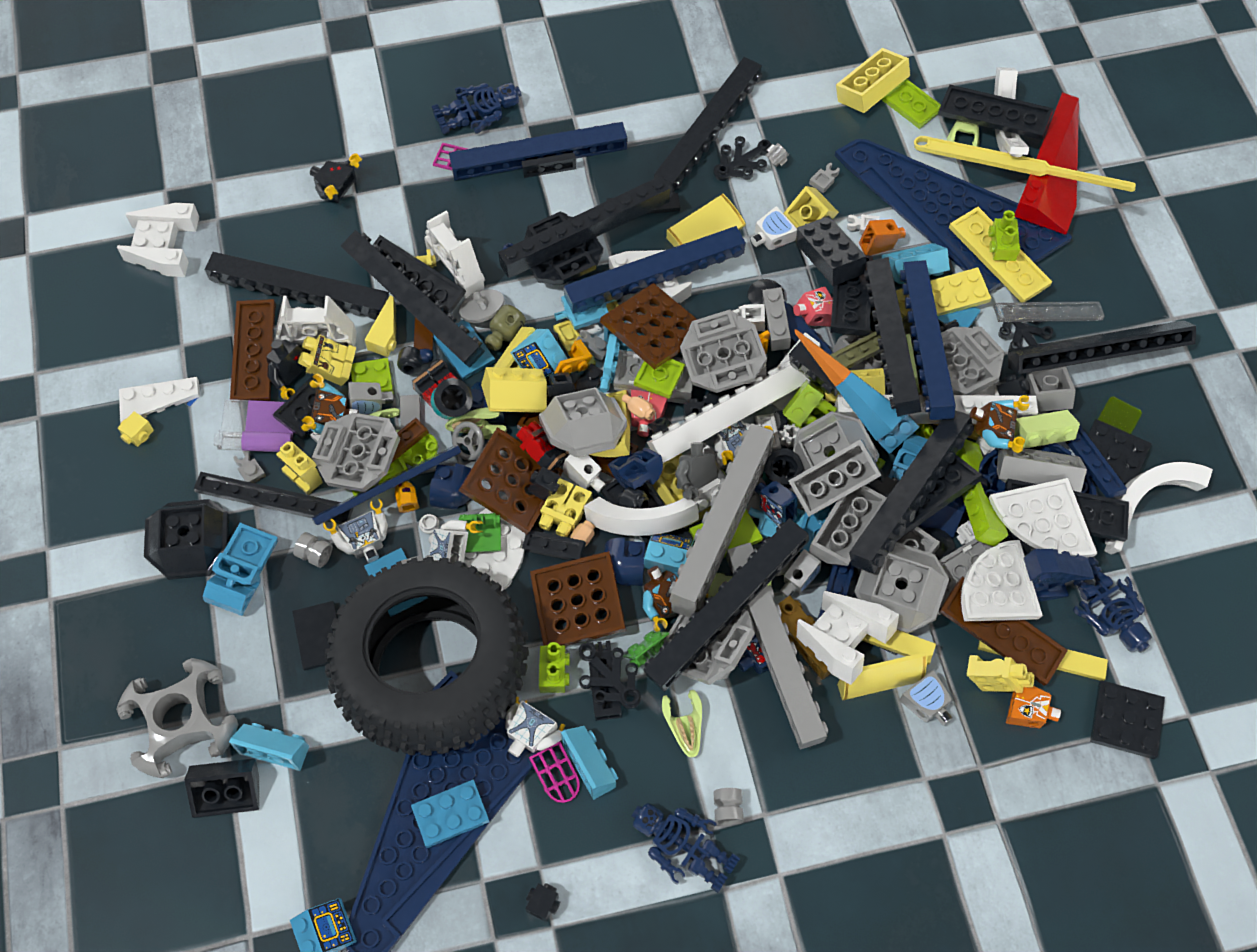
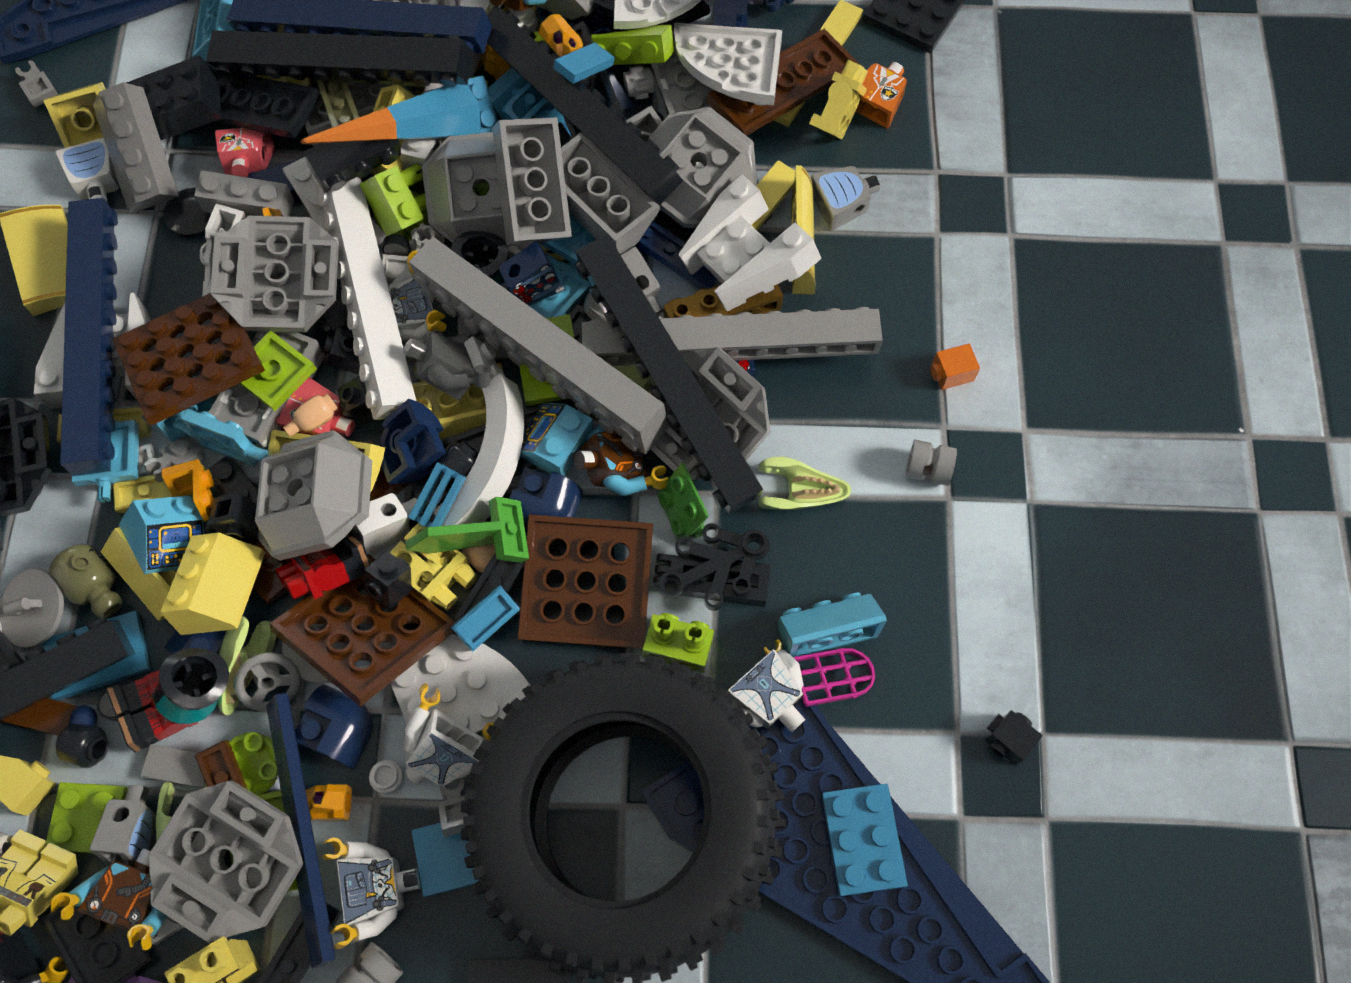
camera: 75 degrees left, 5 degrees up
bright green hinge [459,513,501,553] -> none
dark blue piece [632,803,740,893] -> none
white plate [847,214,880,234] -> none
orange torso [859,219,906,256] -> none
none -> light grey slope [93,82,179,214]
none -> bright green piece [405,496,529,563]
none -> dark azure tile [408,462,467,527]
none -> dark azure tile [450,585,520,652]
none -> light orange rock [538,14,584,57]
none -> dark azure tile [553,42,615,84]
none -> orange brick [930,343,980,390]

